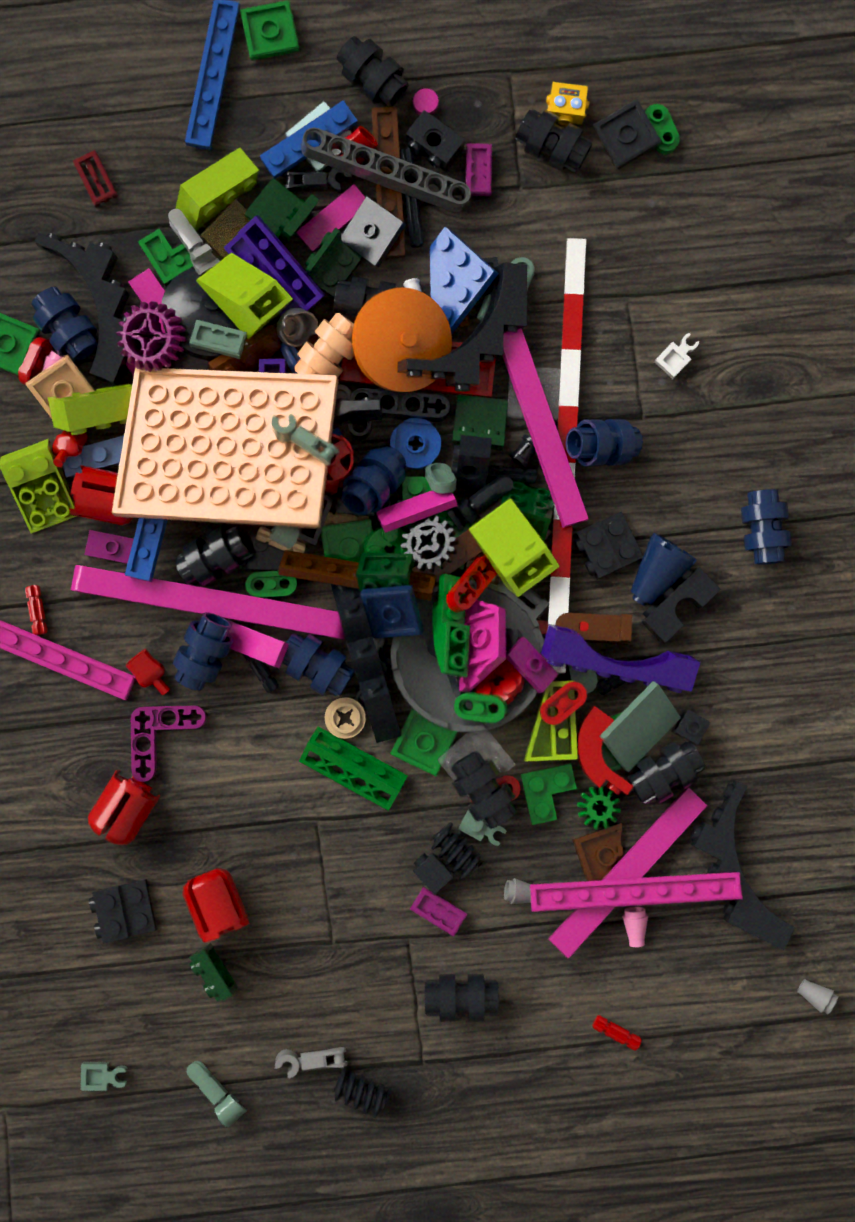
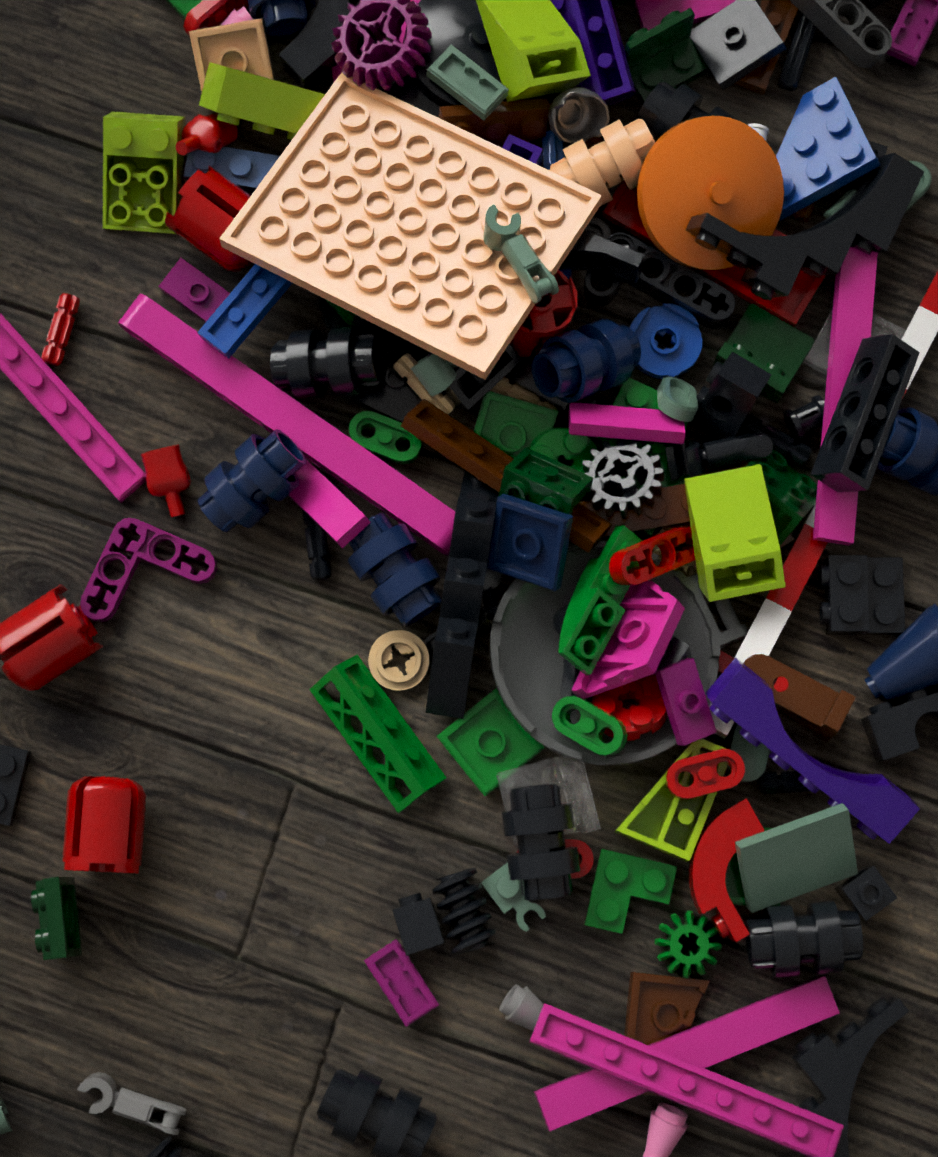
camera: 30 degrees right, 5 degrees down
none -> black brick [810,334,920,492]

